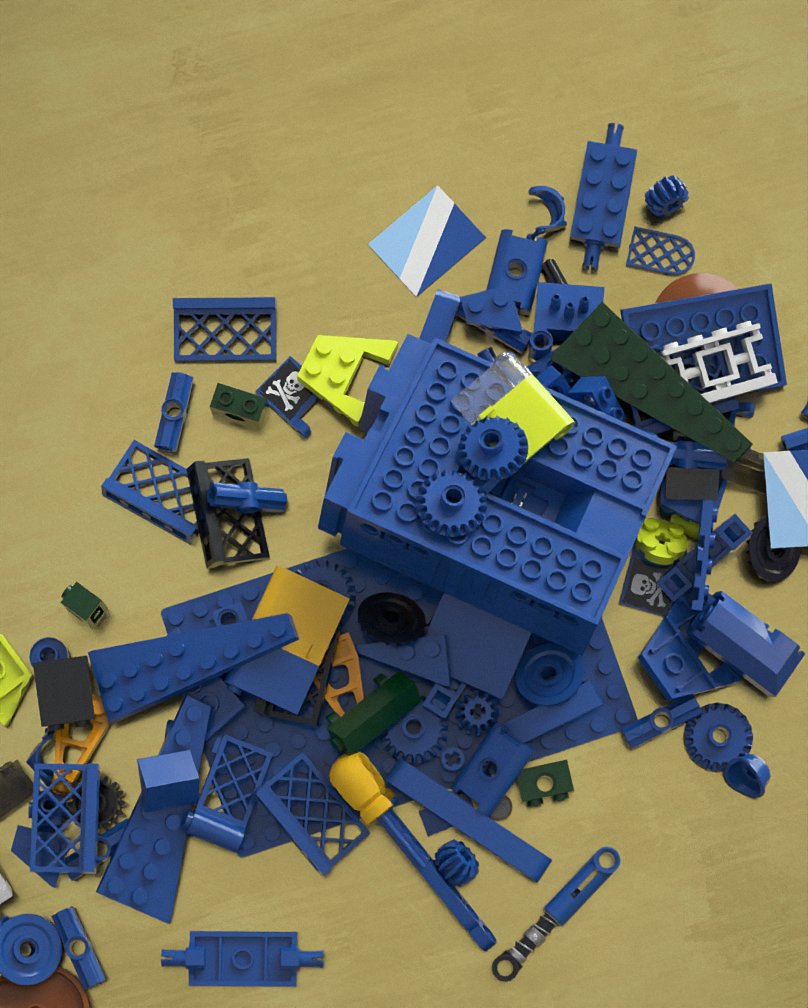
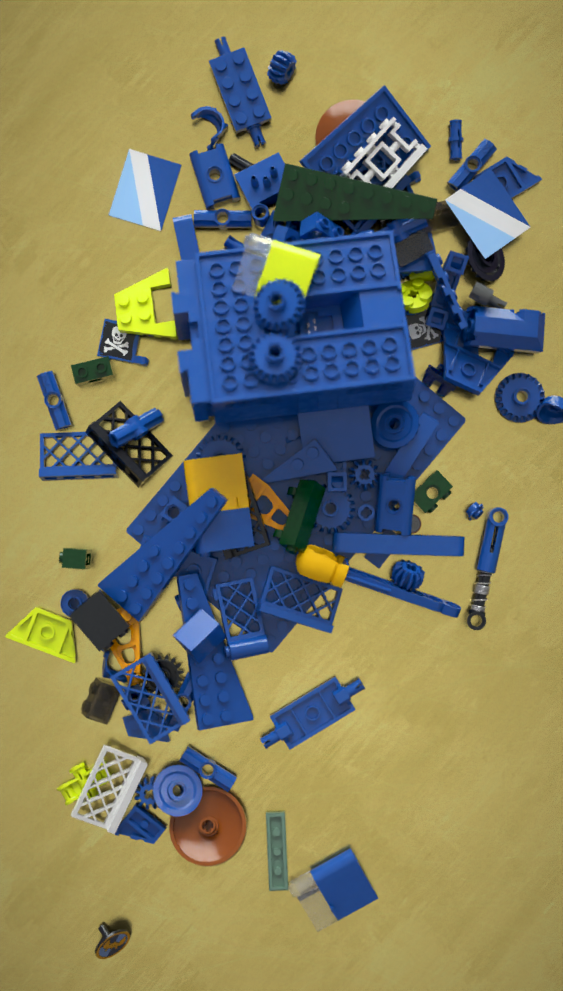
camera: 35 degrees left, 10 degrees up
blue fence [173,297,277,361] -> none
black gear [357,592,426,647] -> none
blue wing [460,285,523,334] -> none
blue piece [621,695,703,749] -> none
blue window [626,226,695,275] -> none
none -> clear blue hips [422,363,457,397]
none -> blue plate [466,502,484,521]
none -> dark grey beam [468,282,507,309]

